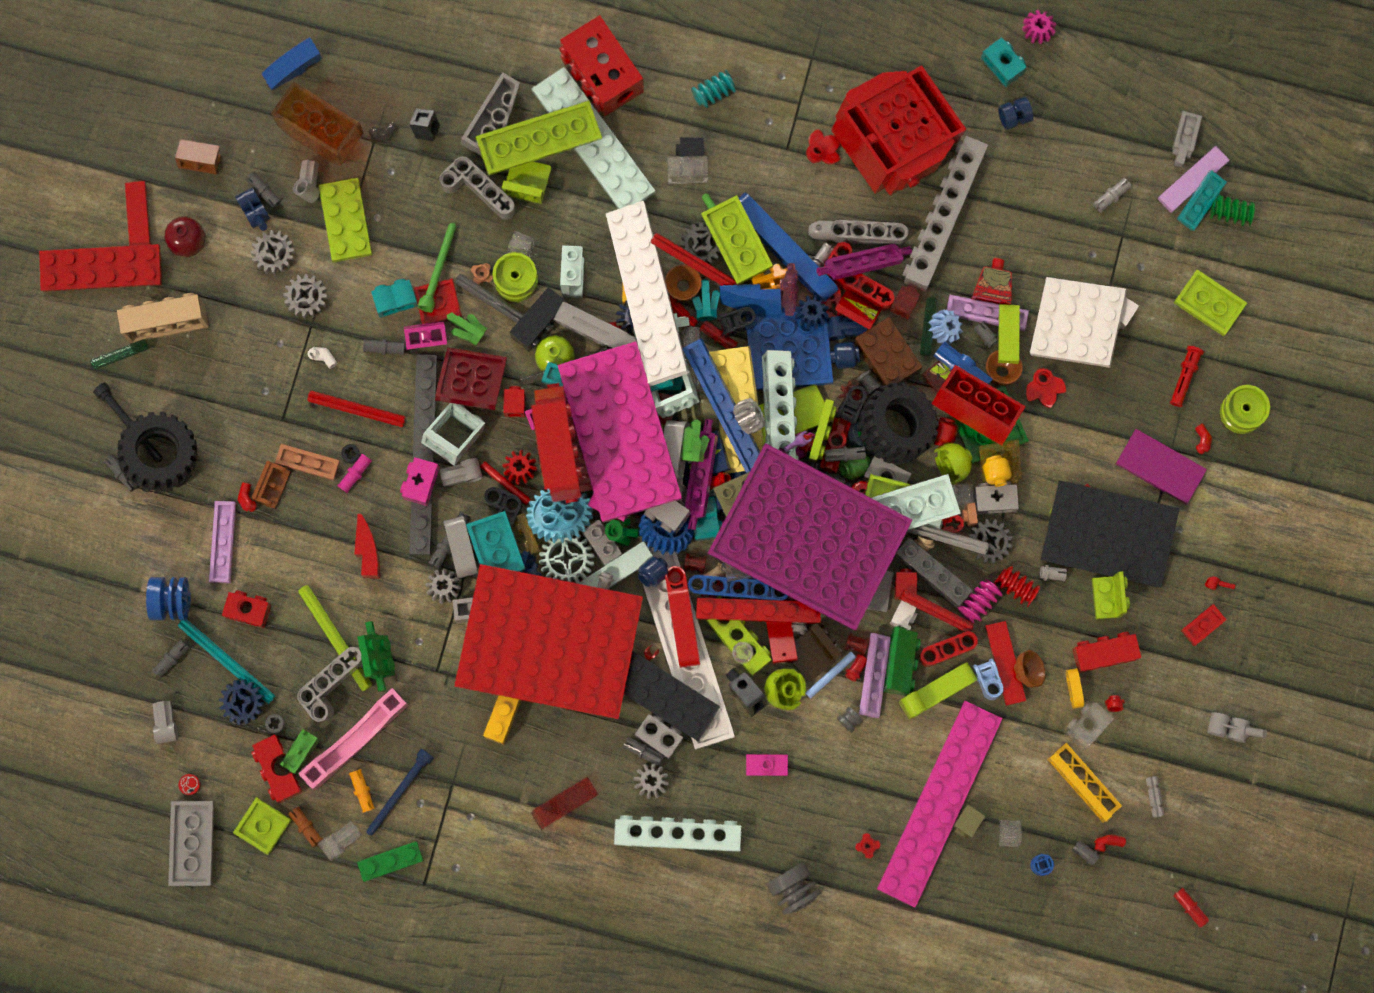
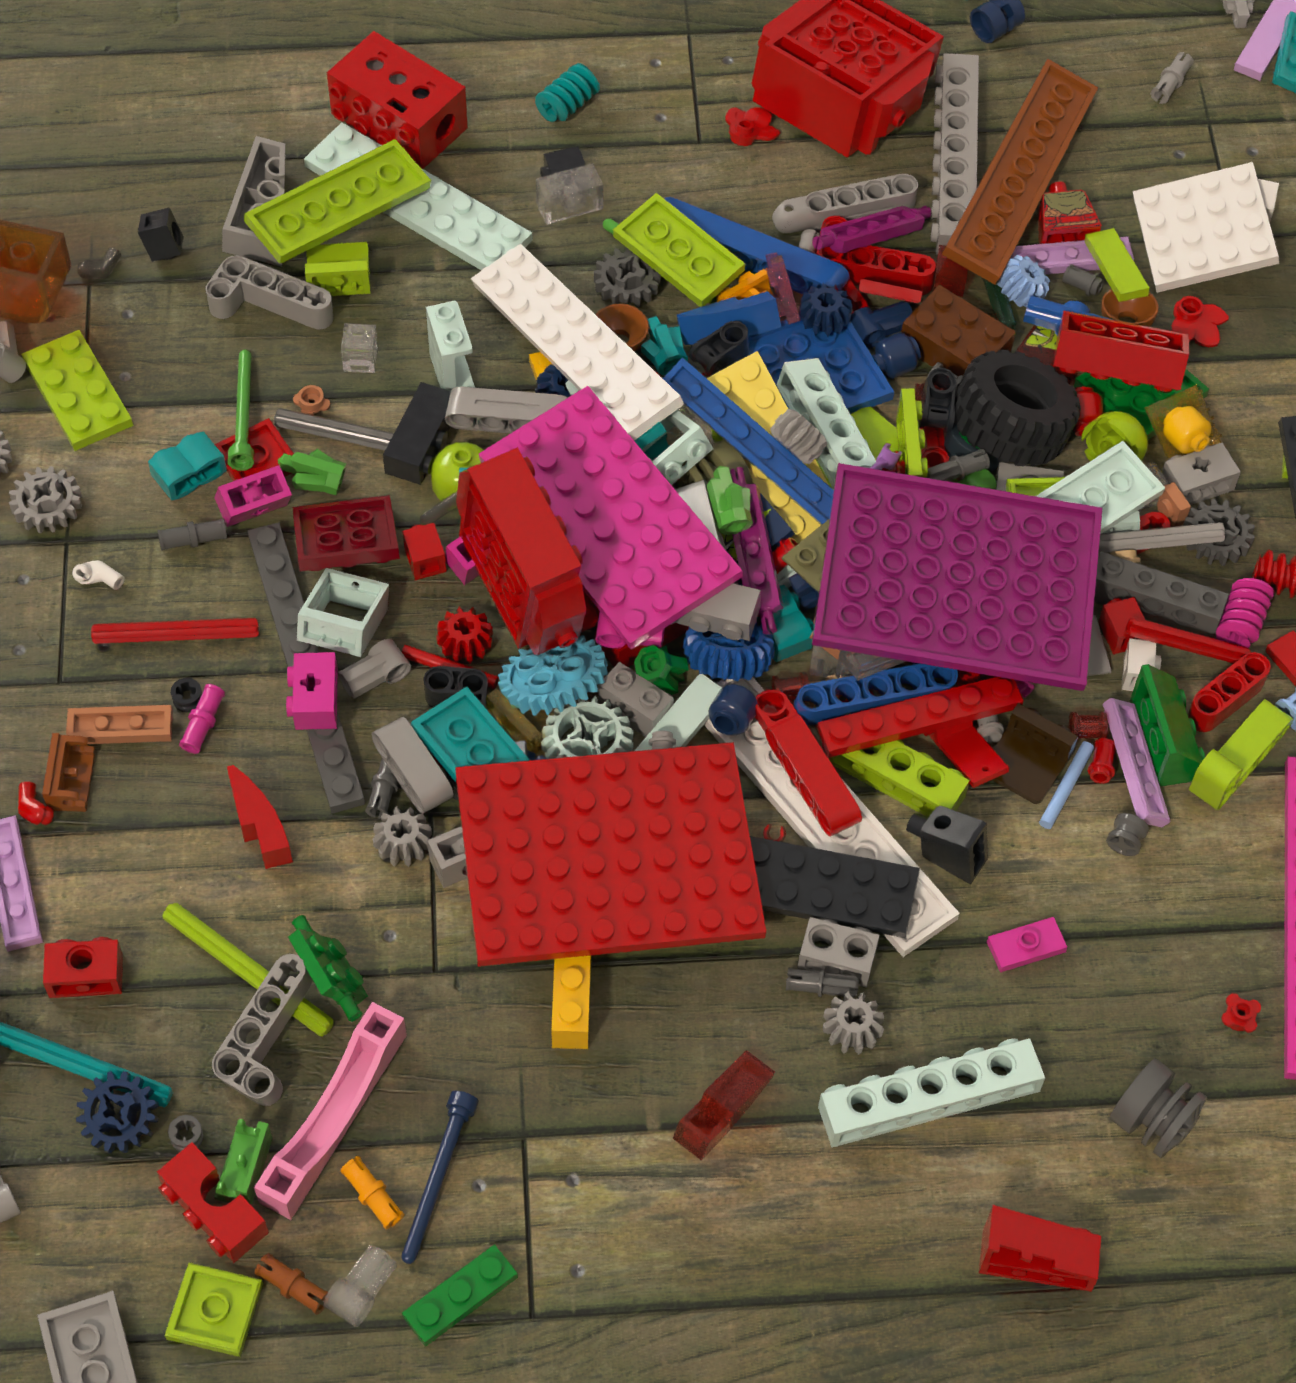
camera: 20 degrees left, 20 degrees down
red tile [179,774,201,795] -> none
lime wheel [492,252,538,302] -> none
red axle [651,233,740,286] -> none
clear wheel [732,642,753,664] -> none
lime cylinder [764,668,806,710] -> none
none -> dark orange plate [942,59,1098,285]
none -> red wedge [979,1205,1101,1292]

